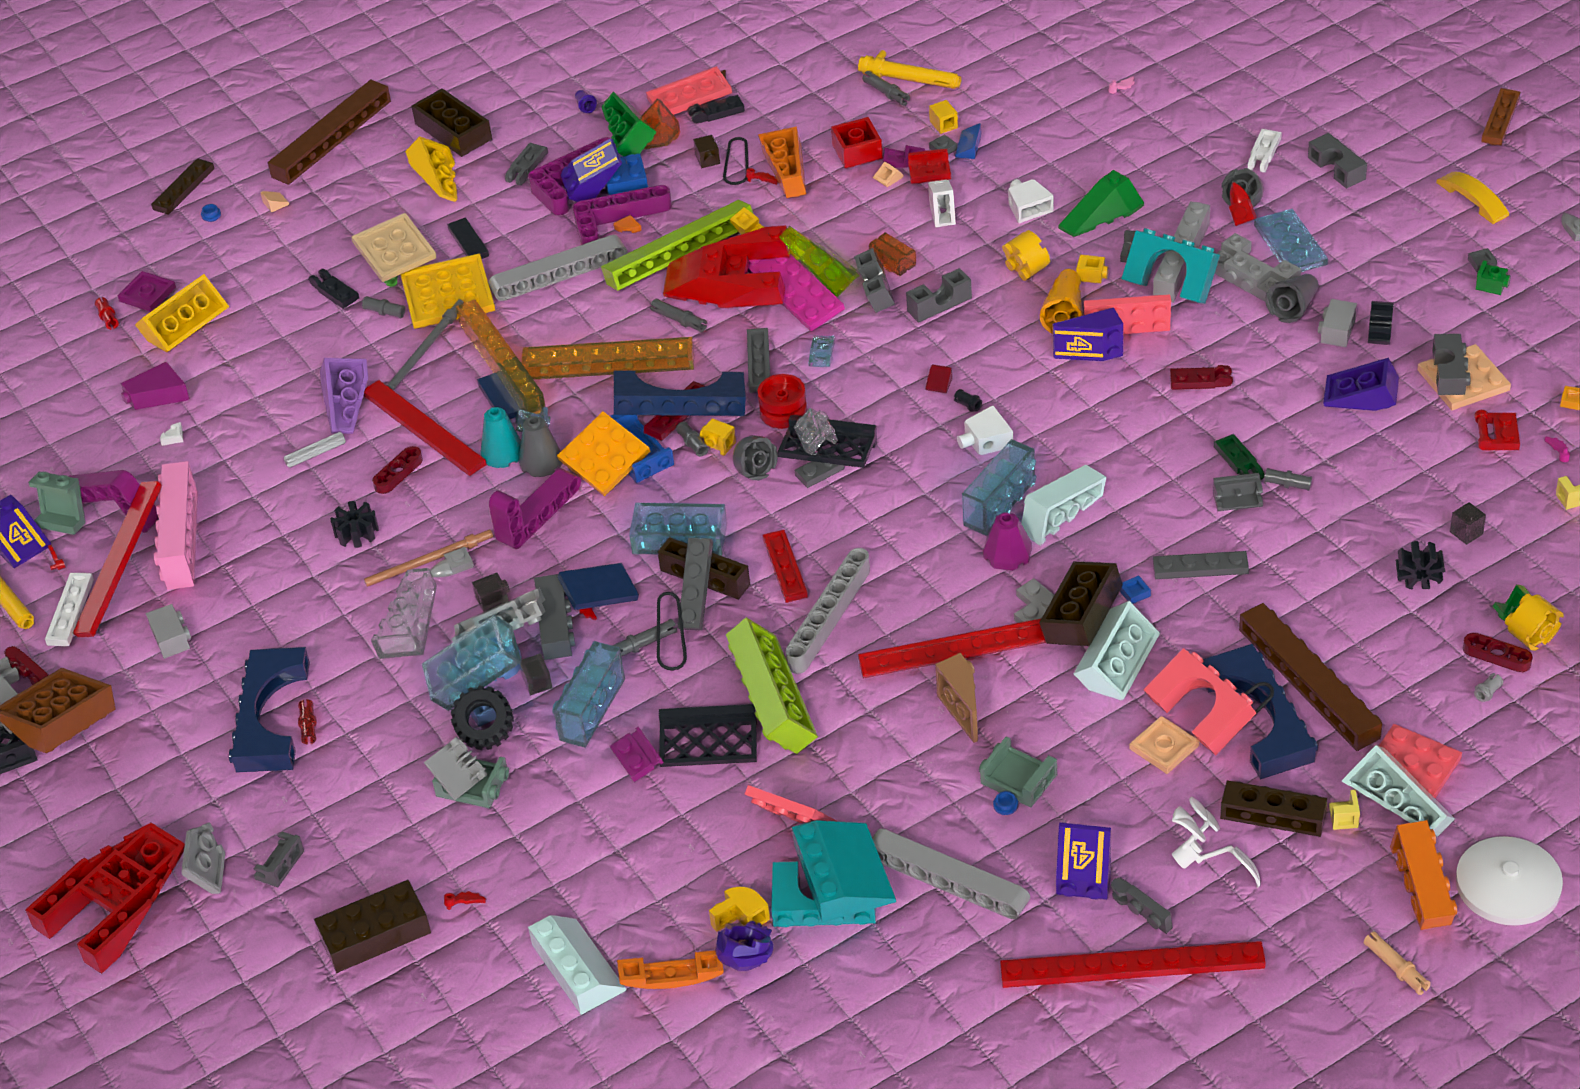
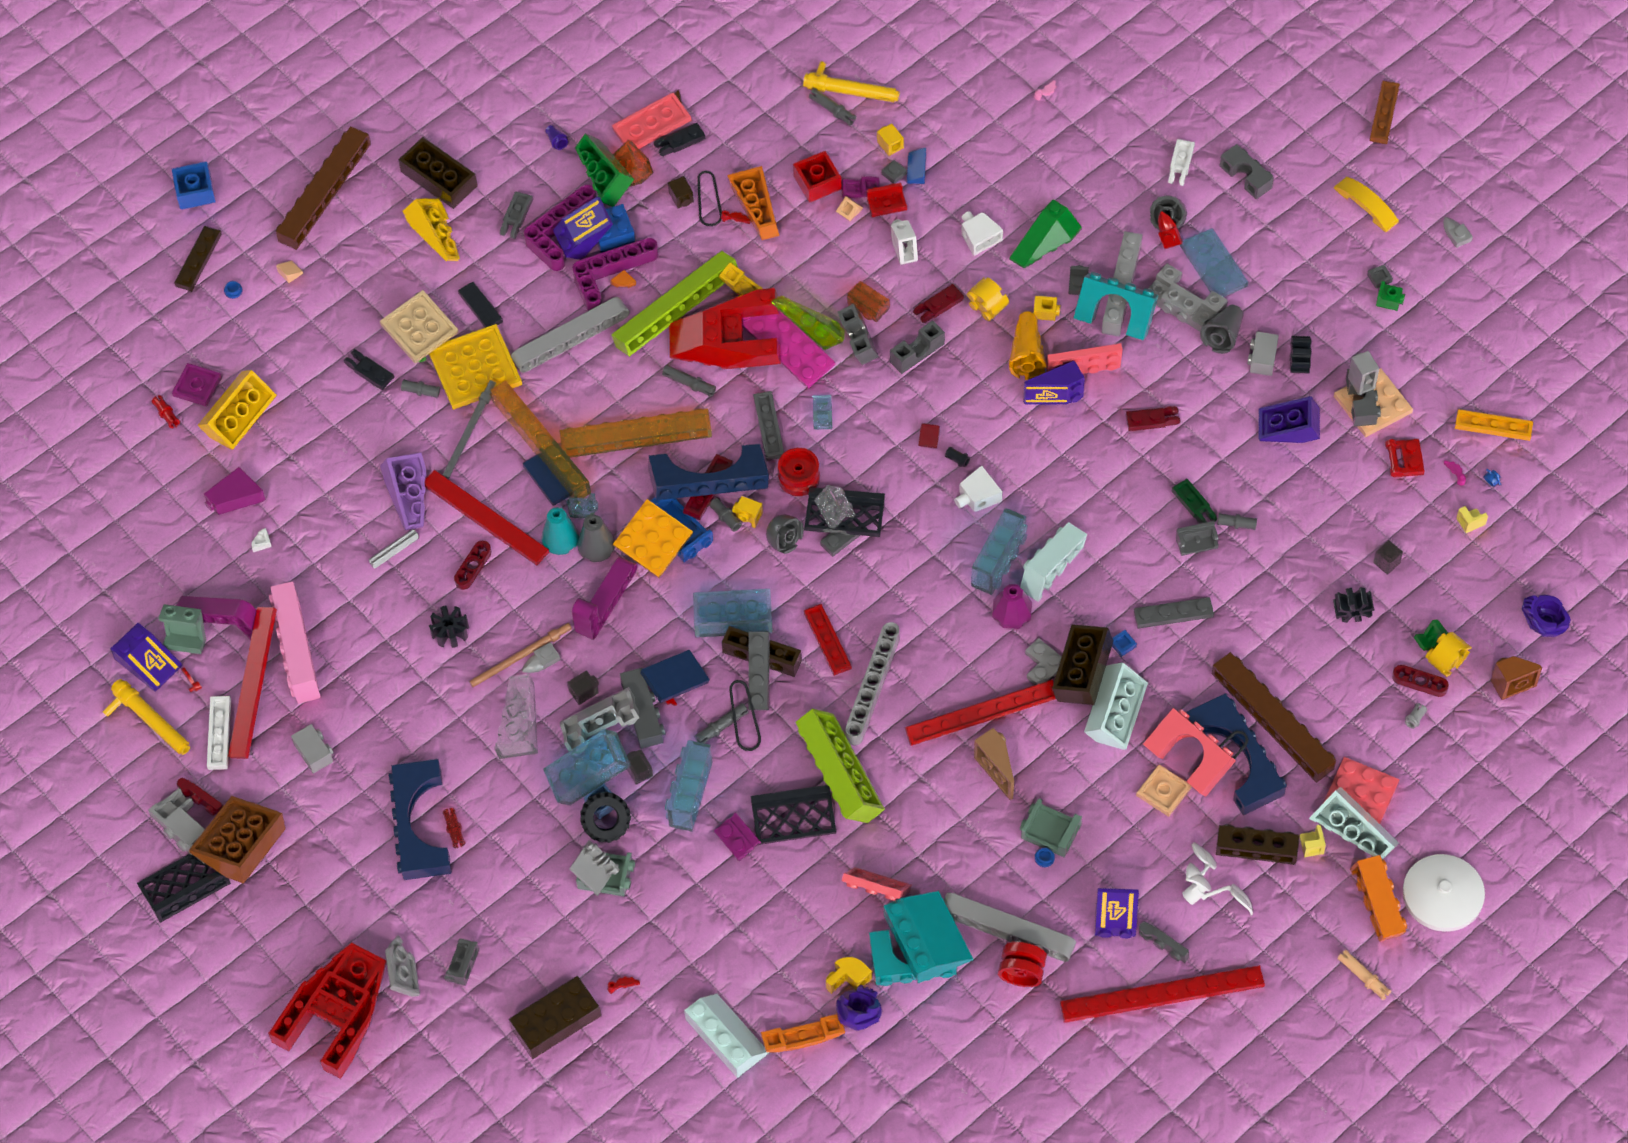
camera: 10 degrees left, 15 degrees up
none -> blue brick [171,162,216,210]
none -> dark red hinge [913,284,964,323]
none -> red wheel [998,942,1047,987]
none -> light grey brick [1348,351,1379,395]

